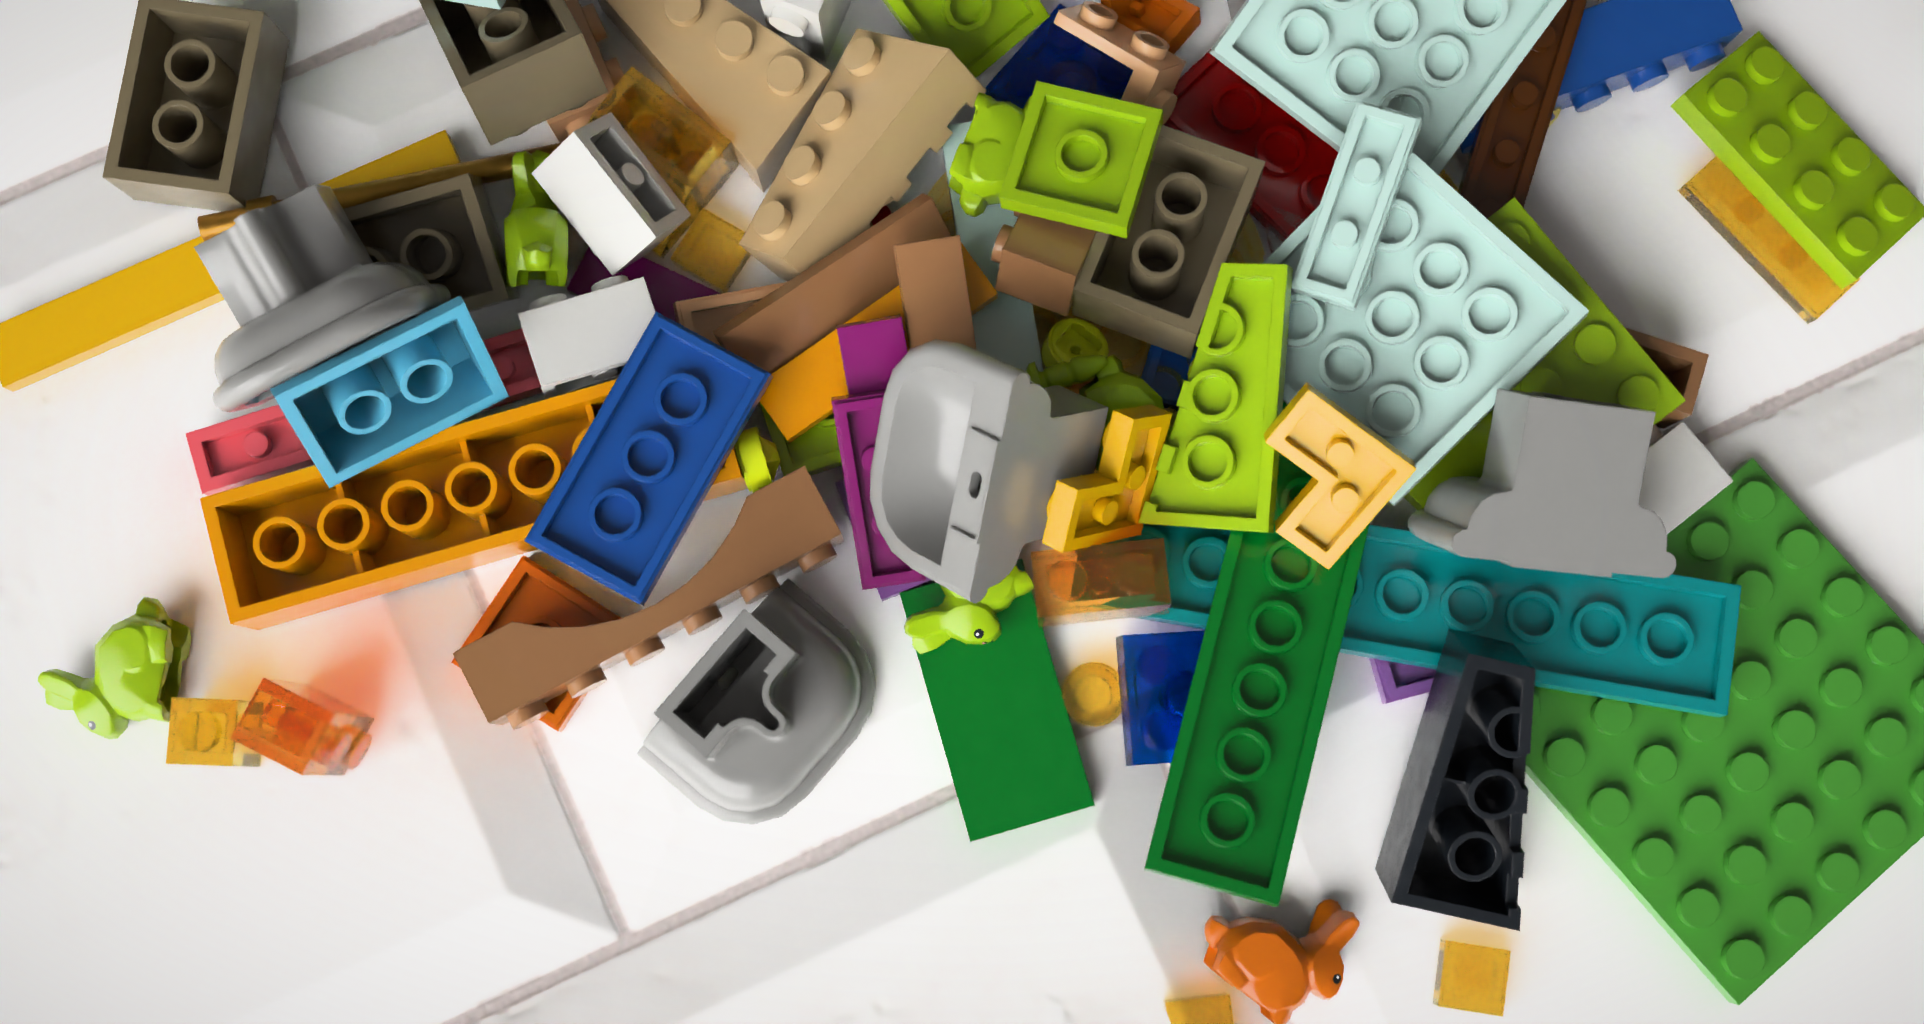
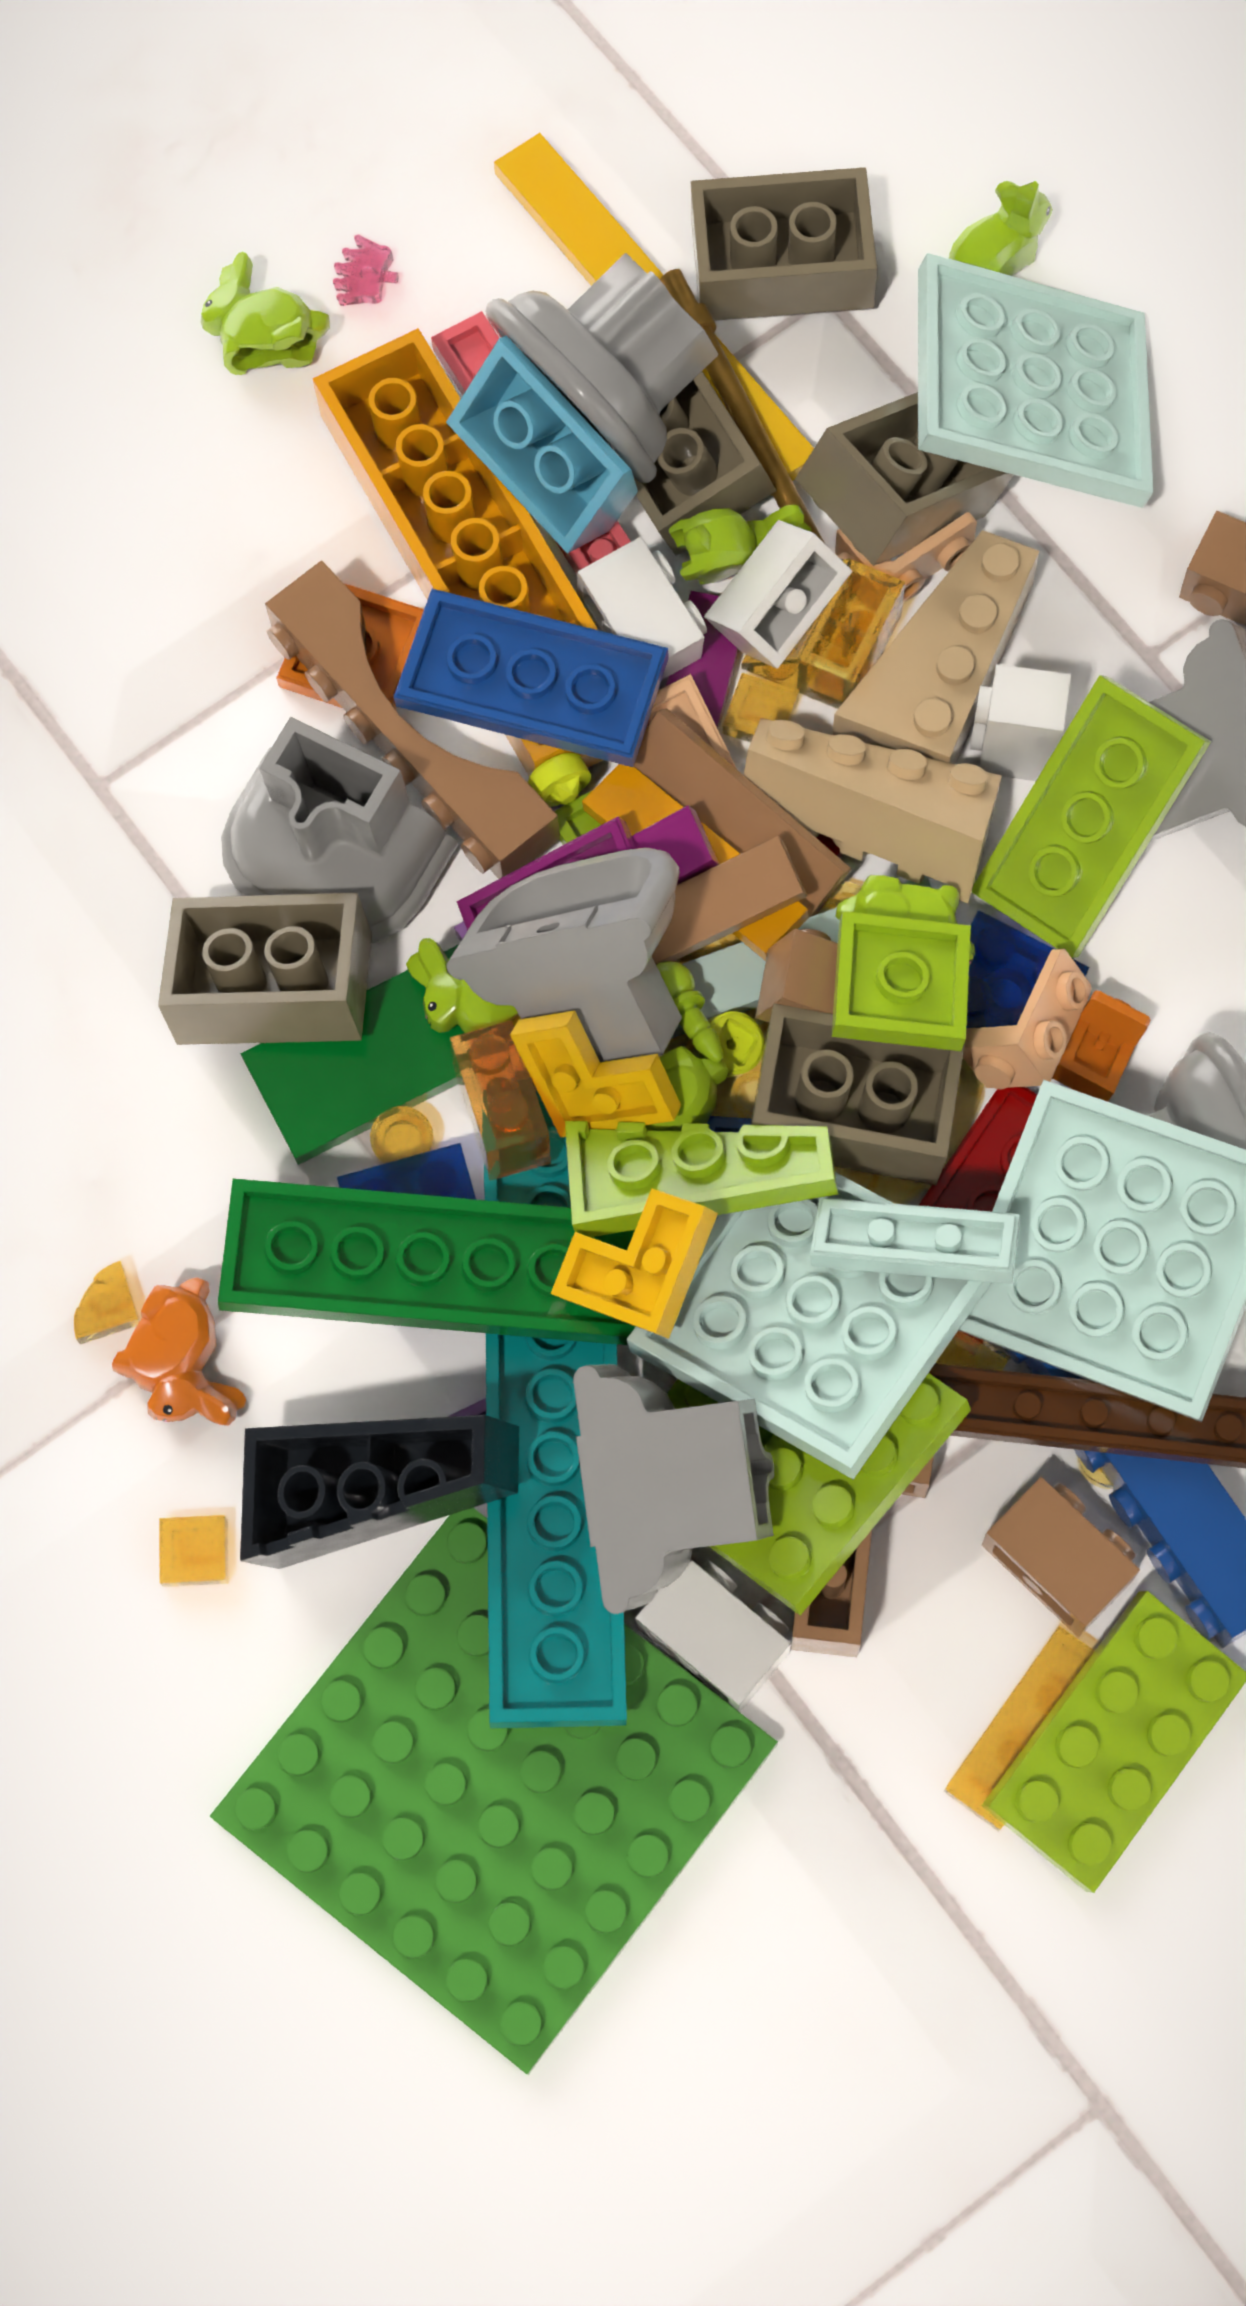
camera: 85 degrees right, 10 degrees down
clear yellow brick [166,697,266,767] -> none
clear orange brick [230,677,375,776] -> none
none -> dark tan brick [158,892,372,1045]
none -> clear pink piece [333,234,399,306]
none -> medium nougat brick [981,1477,1140,1638]

